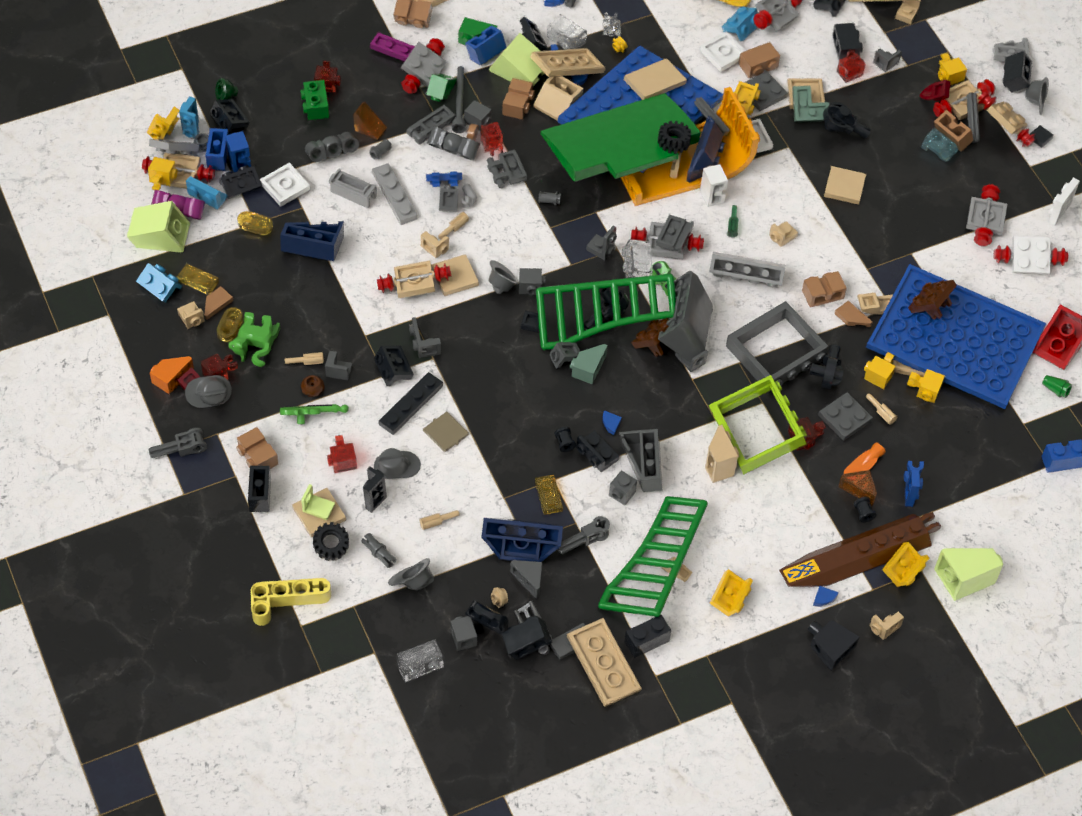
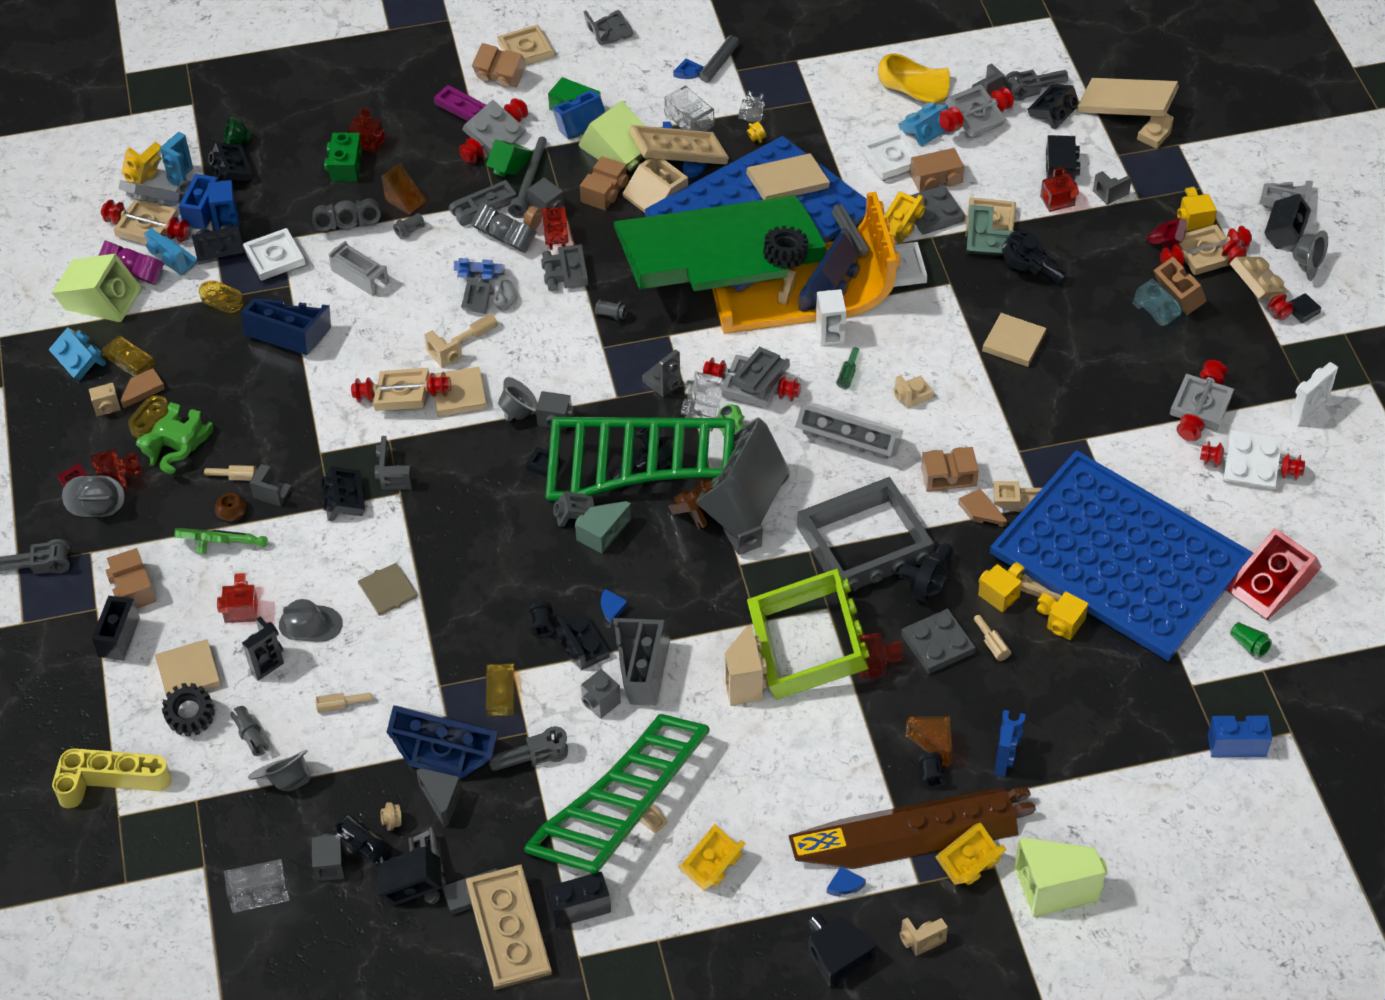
camera: 15 degrees right, 5 degrees down
yellow brick [148,157,178,190] -> none
orange slope [150,356,194,394] -> none
yellowish green bracket [301,484,335,520] -> none
light grey plate [372,163,417,225] -> none
black plate [379,372,443,435] -> none
black bracket [520,17,548,51] -> none
orange piece [843,442,886,481] -> none
reddish brown plate [908,280,957,320] -> none
dark grey axle [967,93,980,143] -> none

